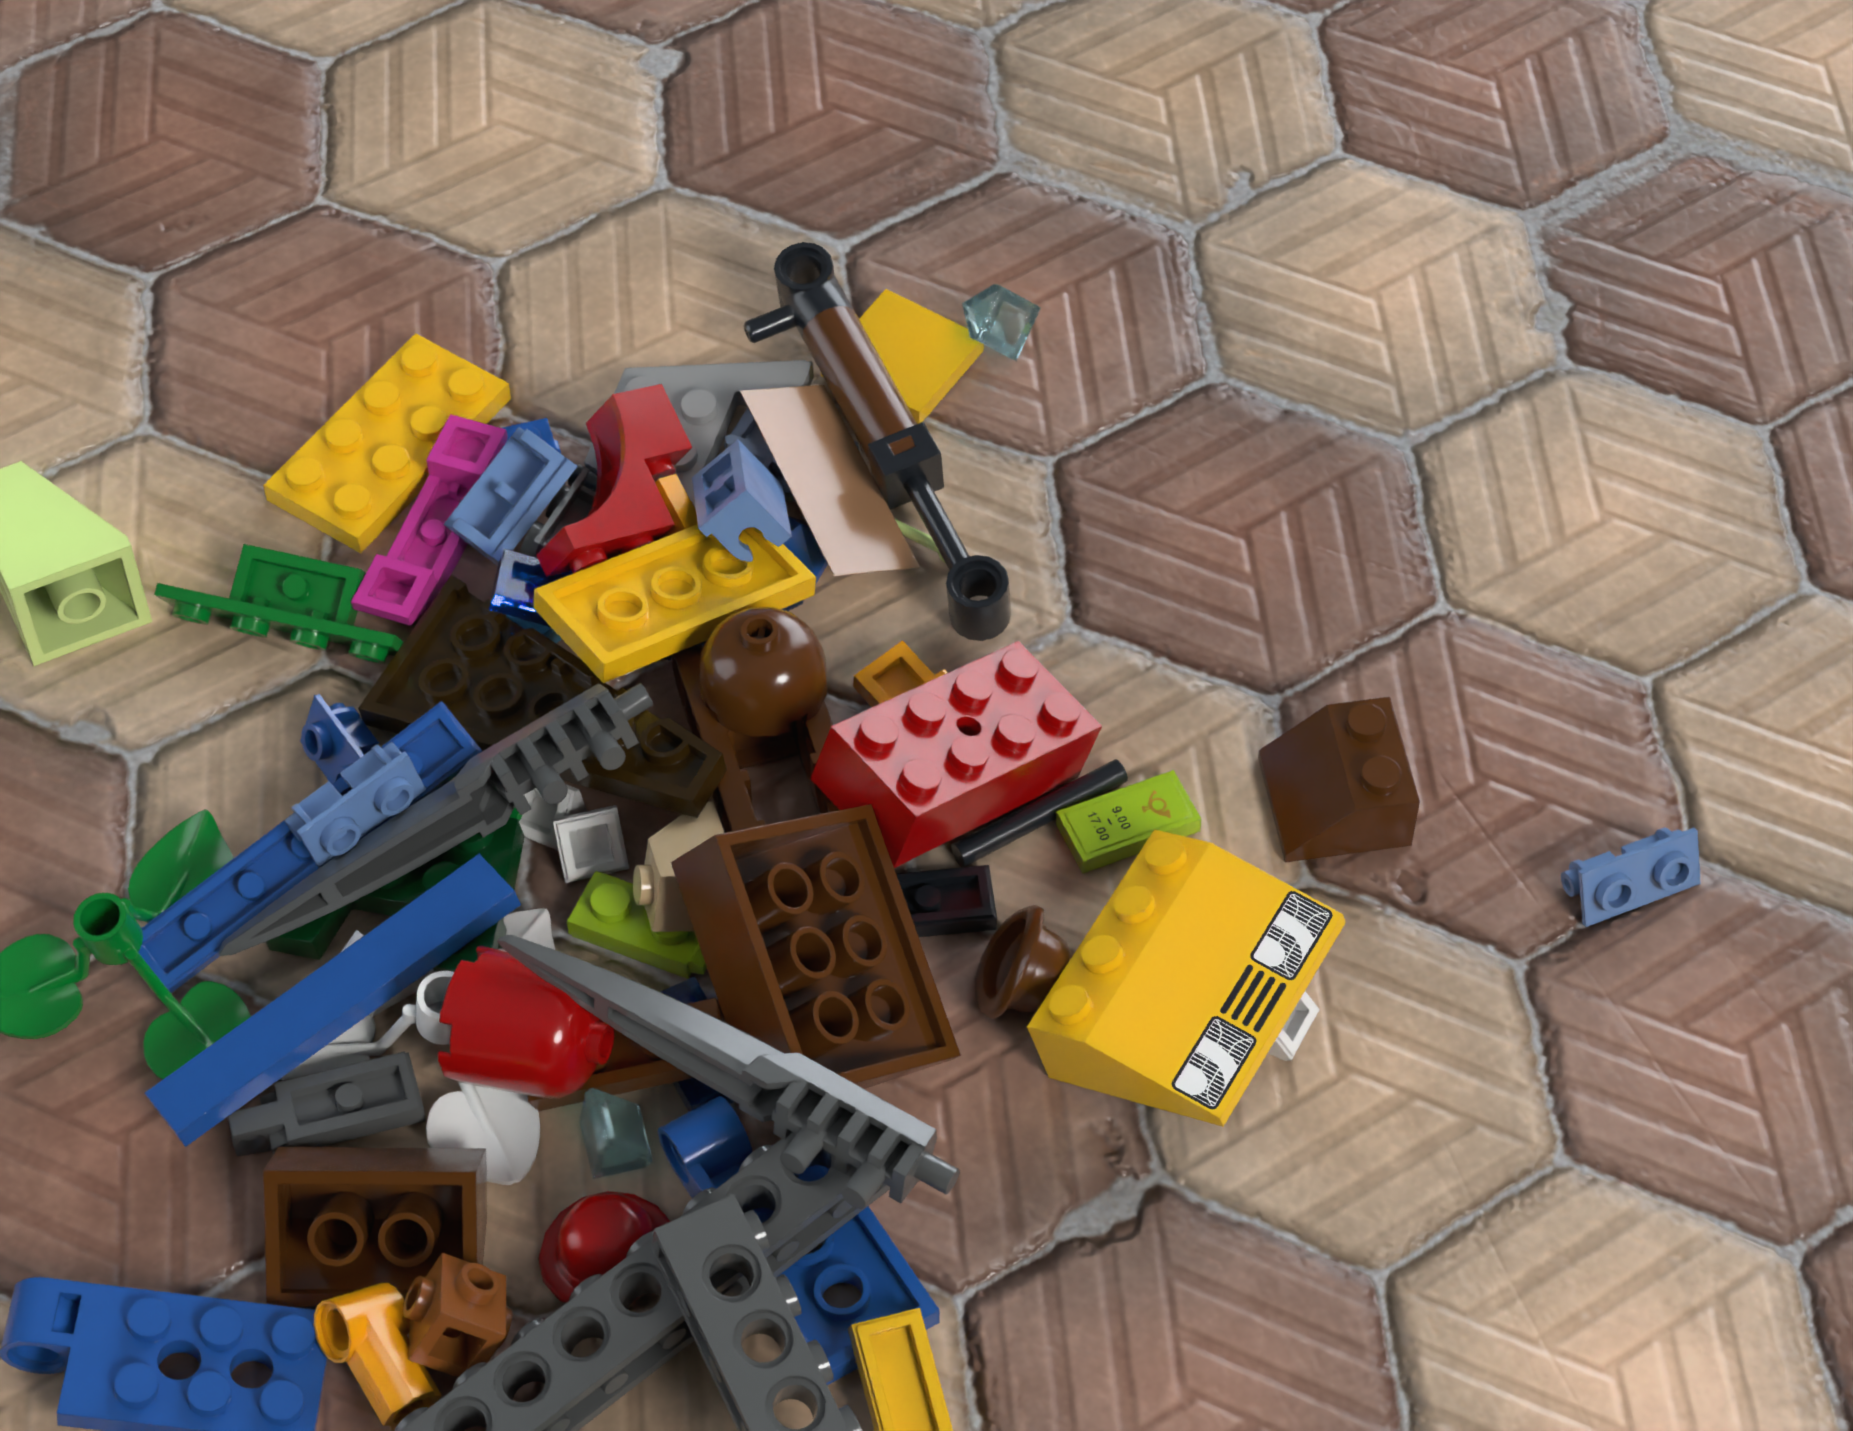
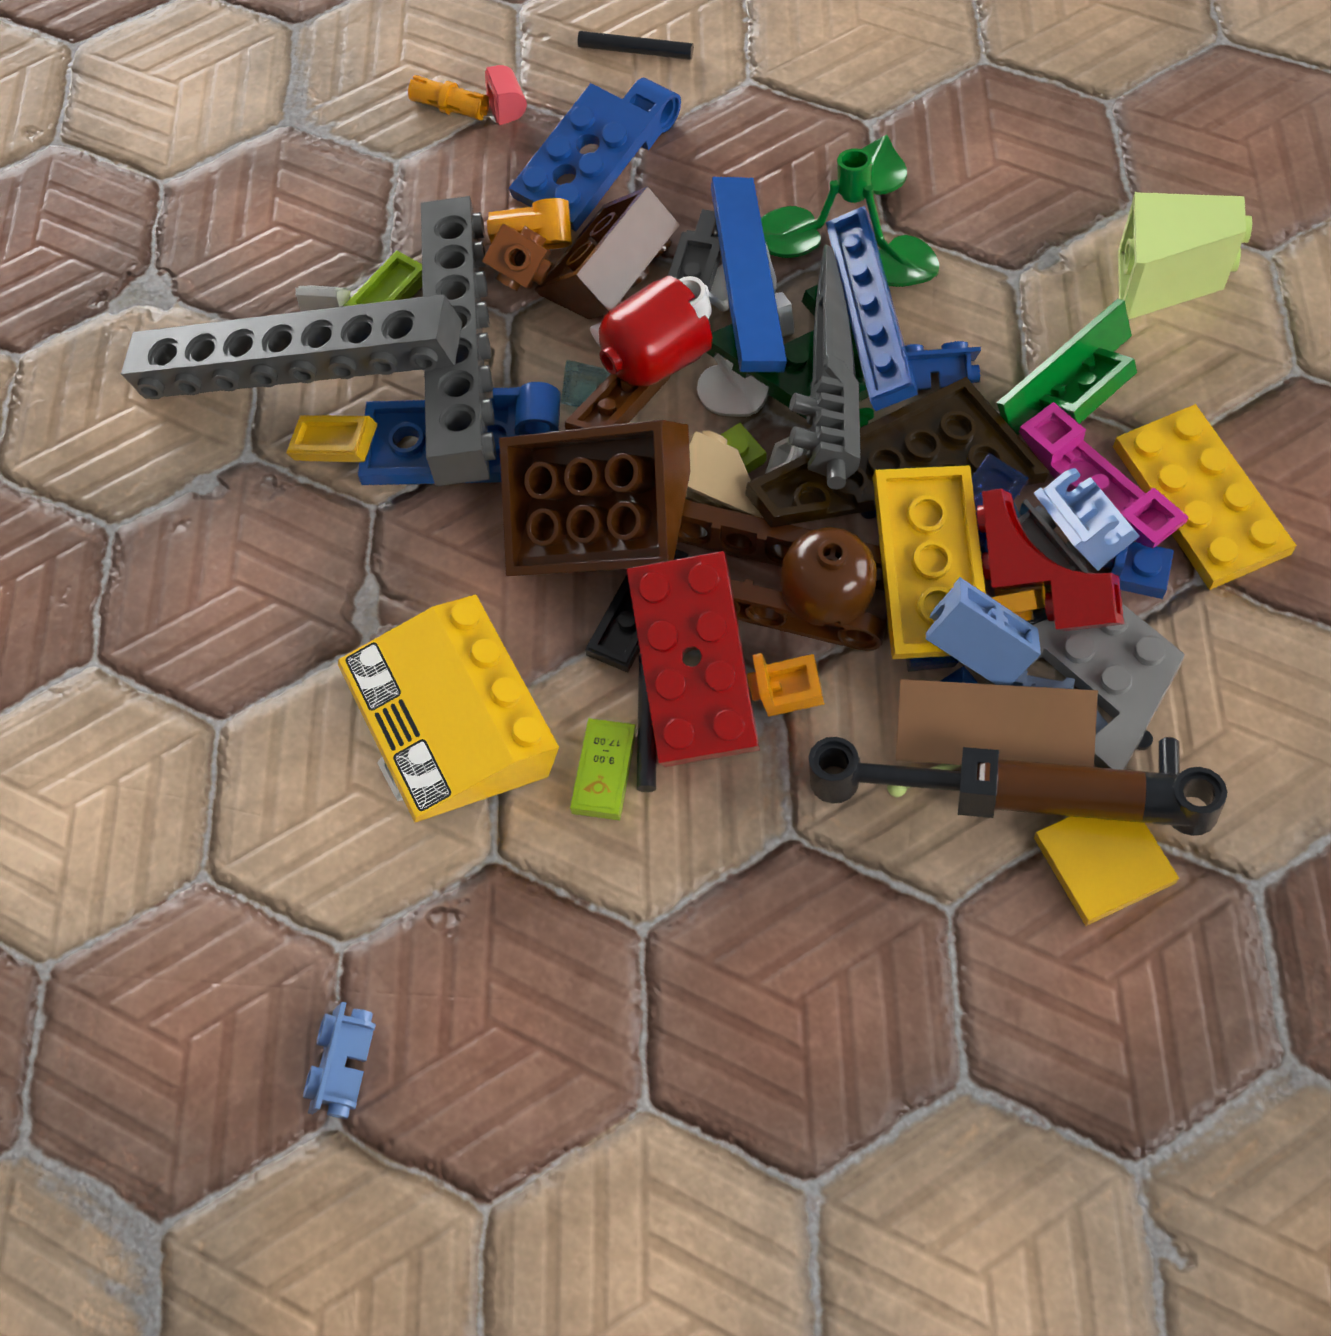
camera: 130 degrees right, 10 degrees up
medium blue hinge [284,742,426,868] -> none
dark grey piece [497,935,960,1209] -> none
red hat [538,1191,671,1303] -> none
clear light blue slope [962,284,1041,361] -> none
reddish brown hat [975,905,1072,1019] -> none
reddish brown slope [1258,697,1420,863] -> none

